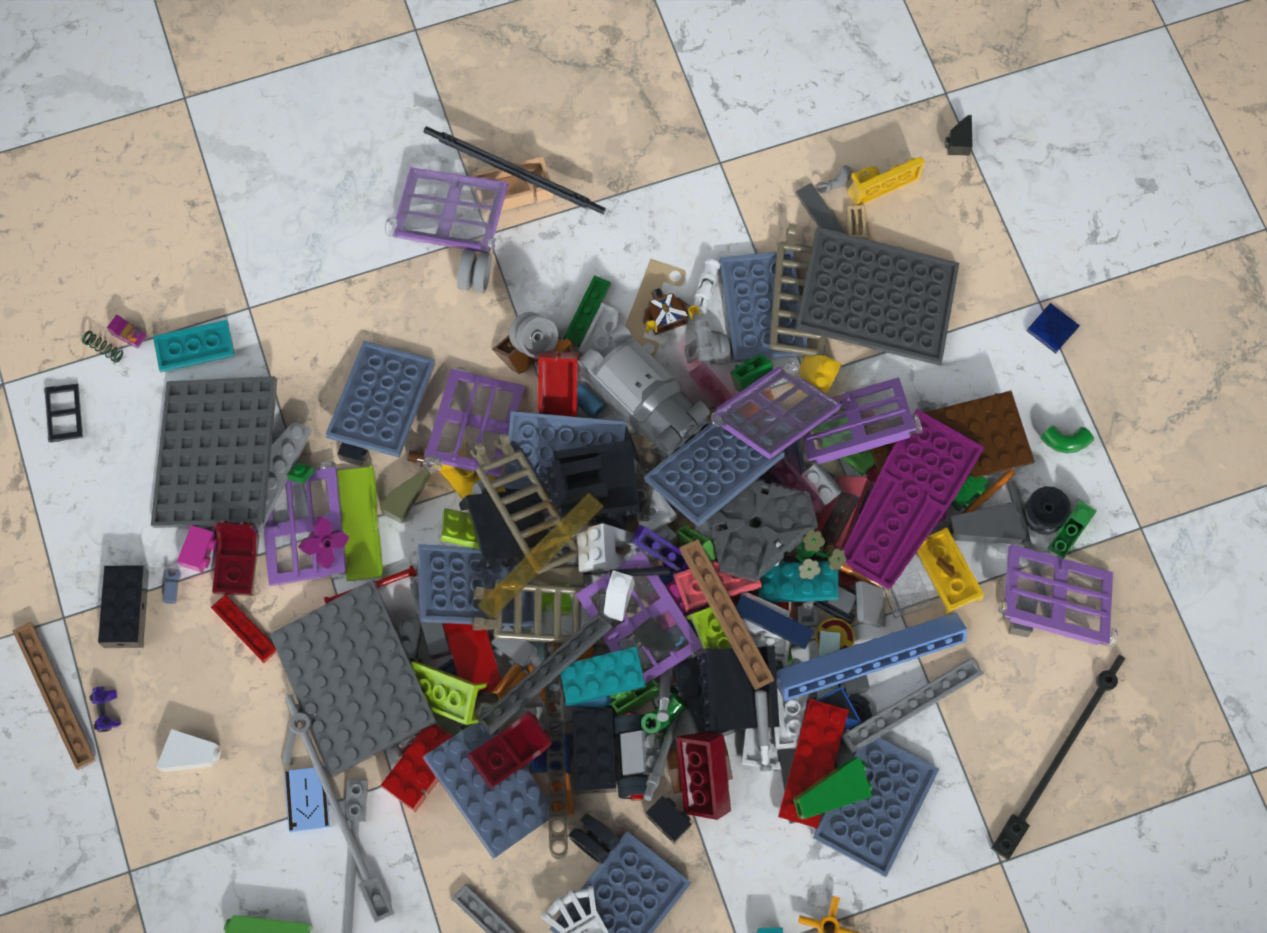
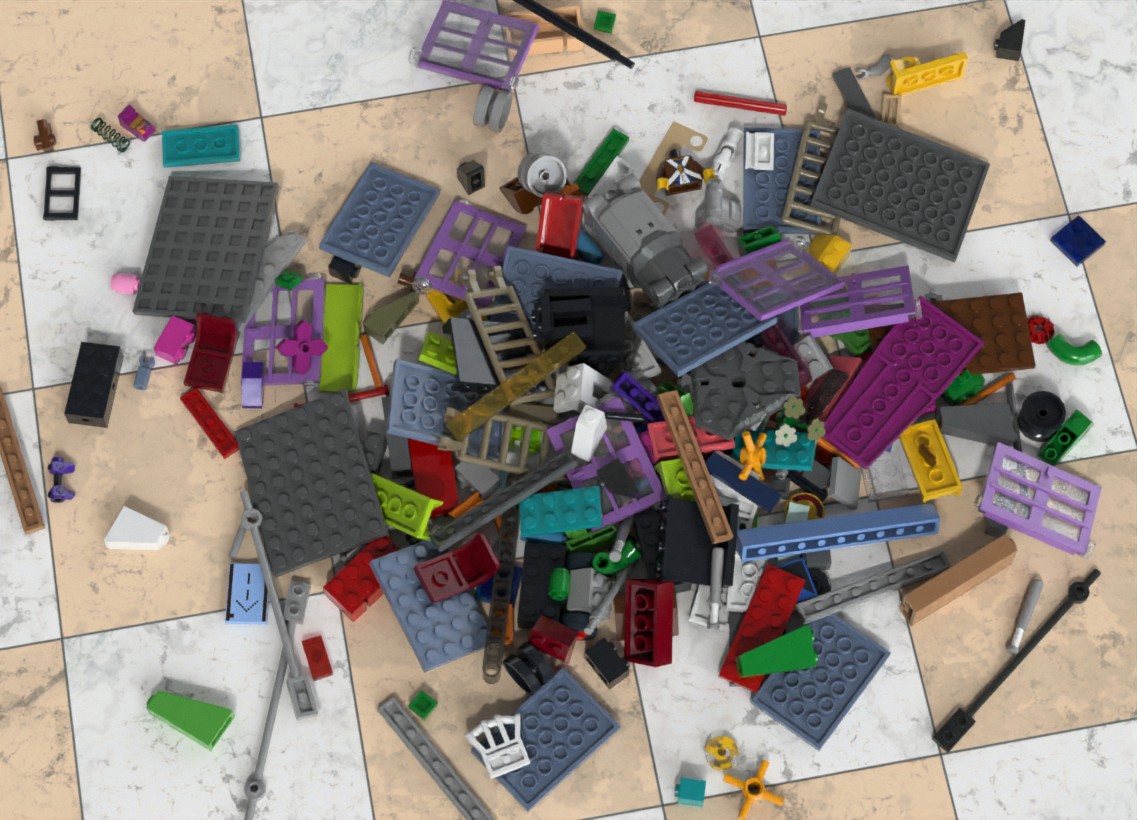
camera: 10 degrees right, 5 degrees down
none -> reddish brown plate [34,119,56,152]
none -> bright pink brick [111,273,141,295]
none -> slope [242,362,264,409]
none -> clear red plate [301,635,333,681]
none -> orange bar [360,335,383,389]
none -> green plate [408,690,438,721]
none -> pearl dark grey slope [457,160,485,195]
none -> dark red slope [528,615,579,665]
none -> green brick [548,568,571,601]
none -> green plate [594,11,616,34]
none -> red axle [694,91,787,115]
none -> piece [705,736,738,771]
none -> light orange bar [739,431,767,481]
none -> white plate [745,132,774,170]
none -> medium nougat brick [900,534,1017,626]
none -> light grey piece [1006,579,1044,655]
none -> red gear [1027,314,1055,344]

